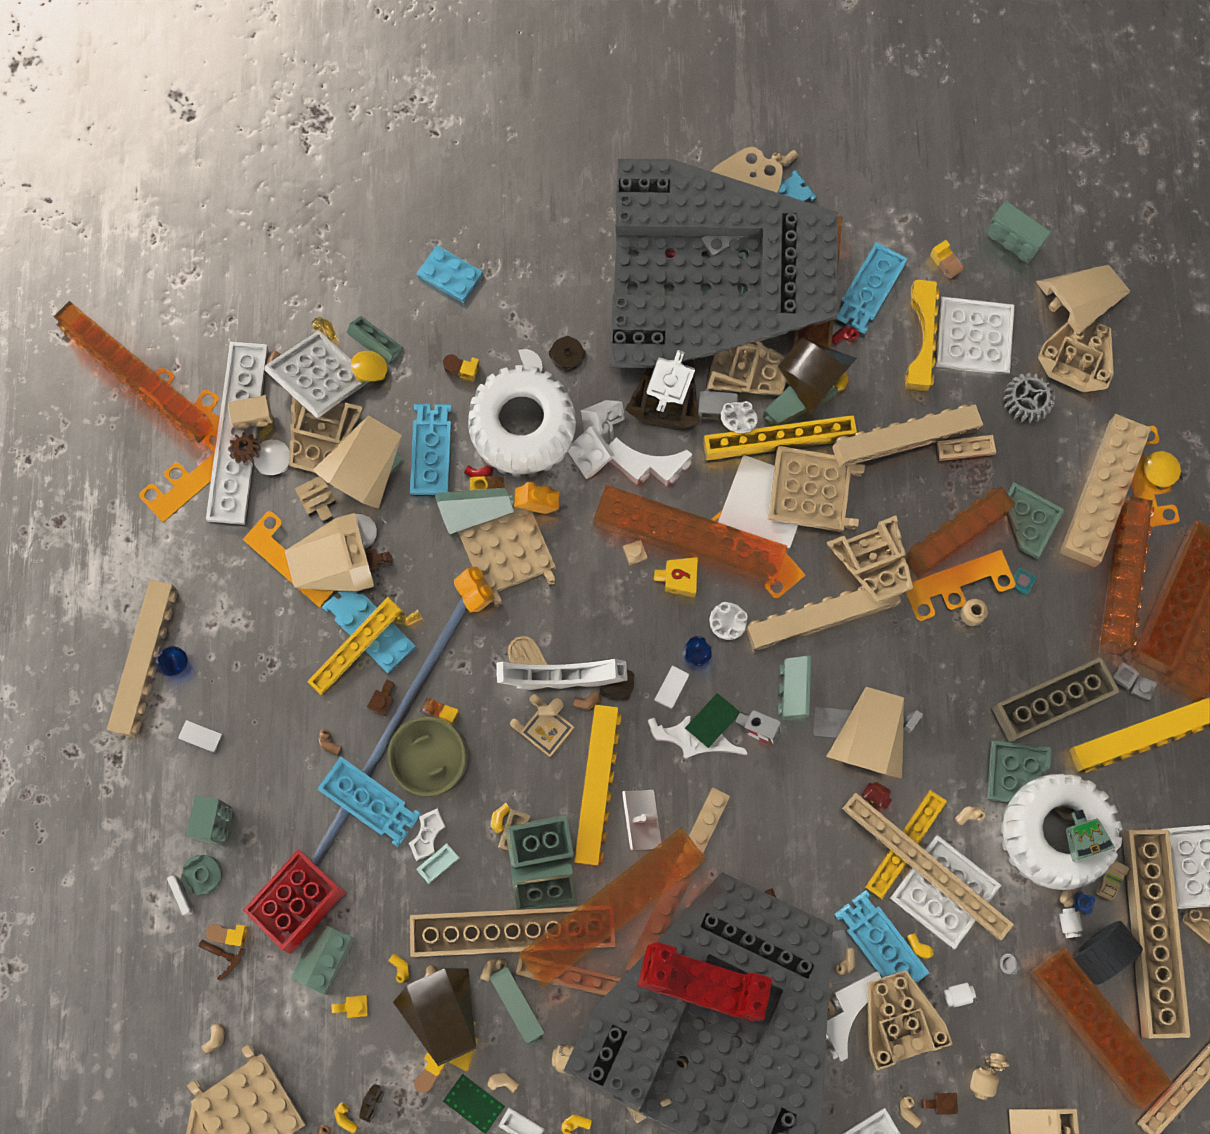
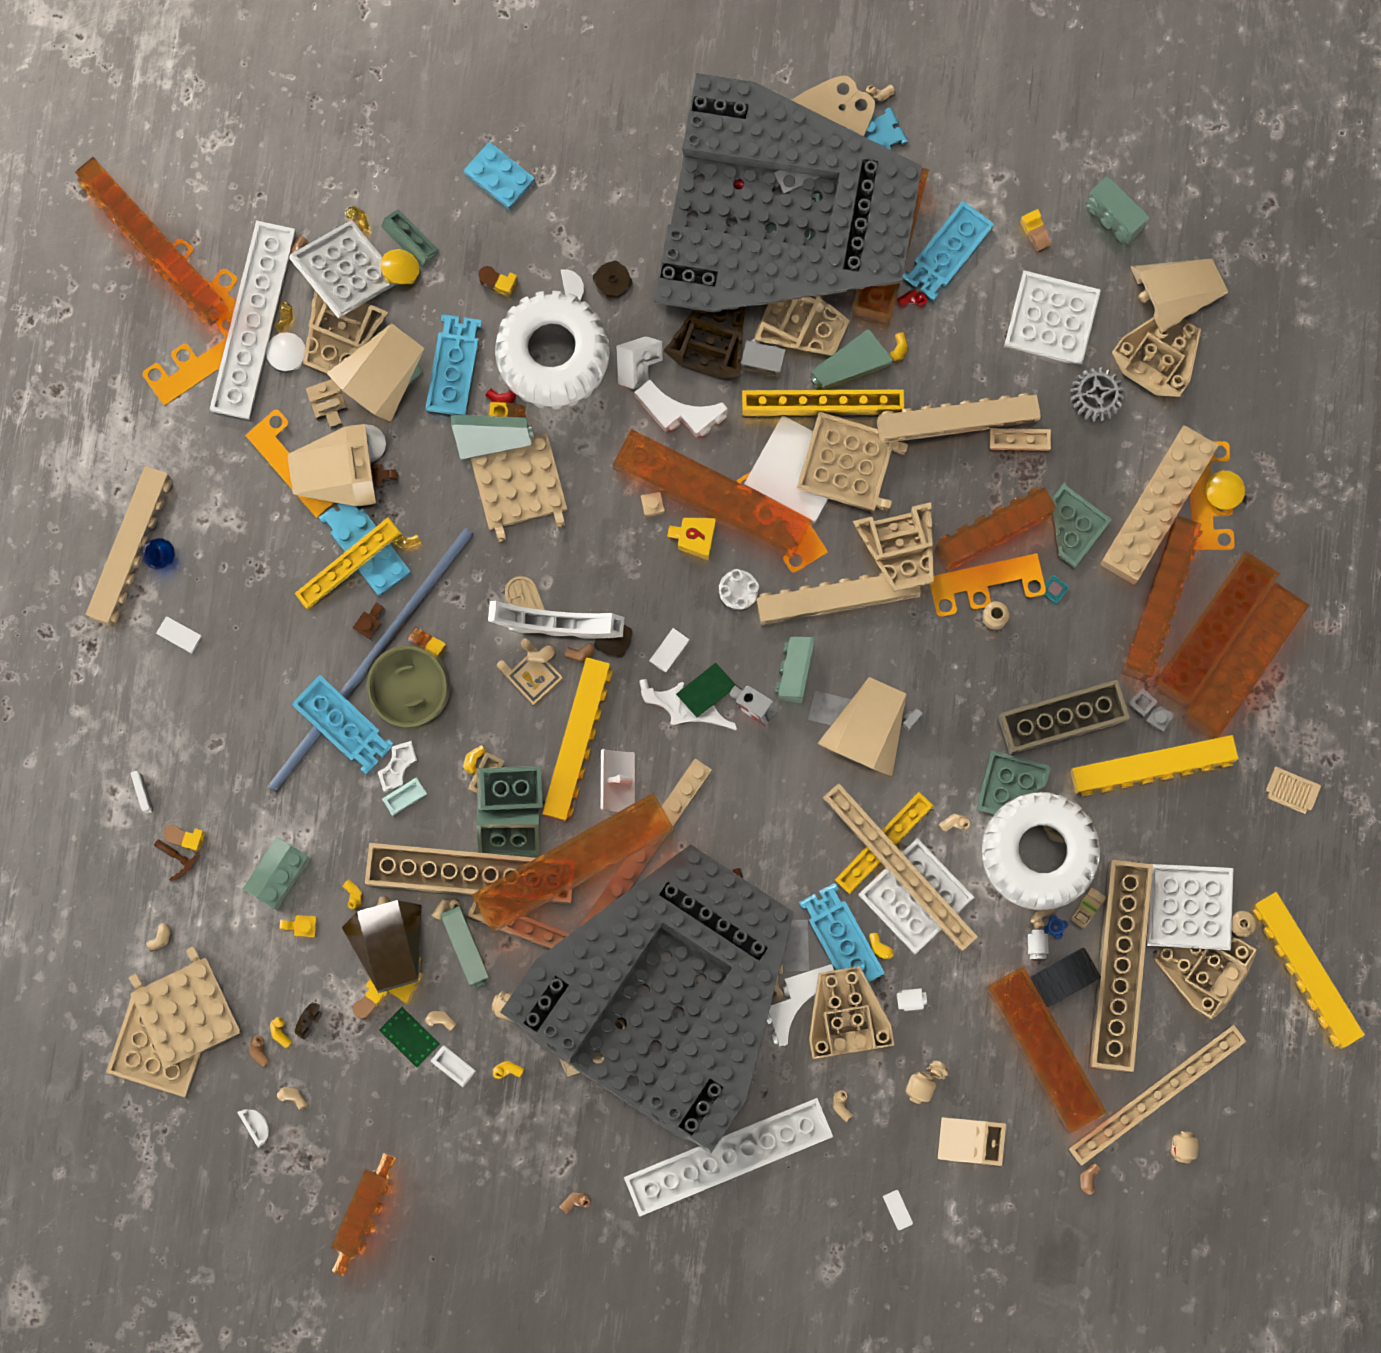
camera: 10 degrees right, 5 degrees up
sand green tile [181,855,222,895] -> none
sand green brick [186,795,233,846] -> none
tan brick [228,395,273,430] -> none
reddish brown gear [228,432,261,465] -> none
red slope [243,849,346,954] -> none
medium nougat arm [318,729,342,756] -> none
light orange brick [454,567,494,613] -> none
light orange brick [514,482,559,514] -> none
white plate [568,426,615,479] -> none
red plate [637,942,773,1022] -> none
white plate [646,350,695,412] -> none
clear blue hair [683,636,712,668] -> none
white dish [721,401,758,433] -> none
dark brown wedge [778,338,857,415] -> none
tan arm [835,948,856,976] -> none
clear red head [861,782,892,811] -> none
yellow arch [905,280,939,392] -> none
reddish brown plate [921,1093,958,1115] -> none
light grey tile [1000,953,1021,975] -> none
torso [1066,810,1115,862] -> none

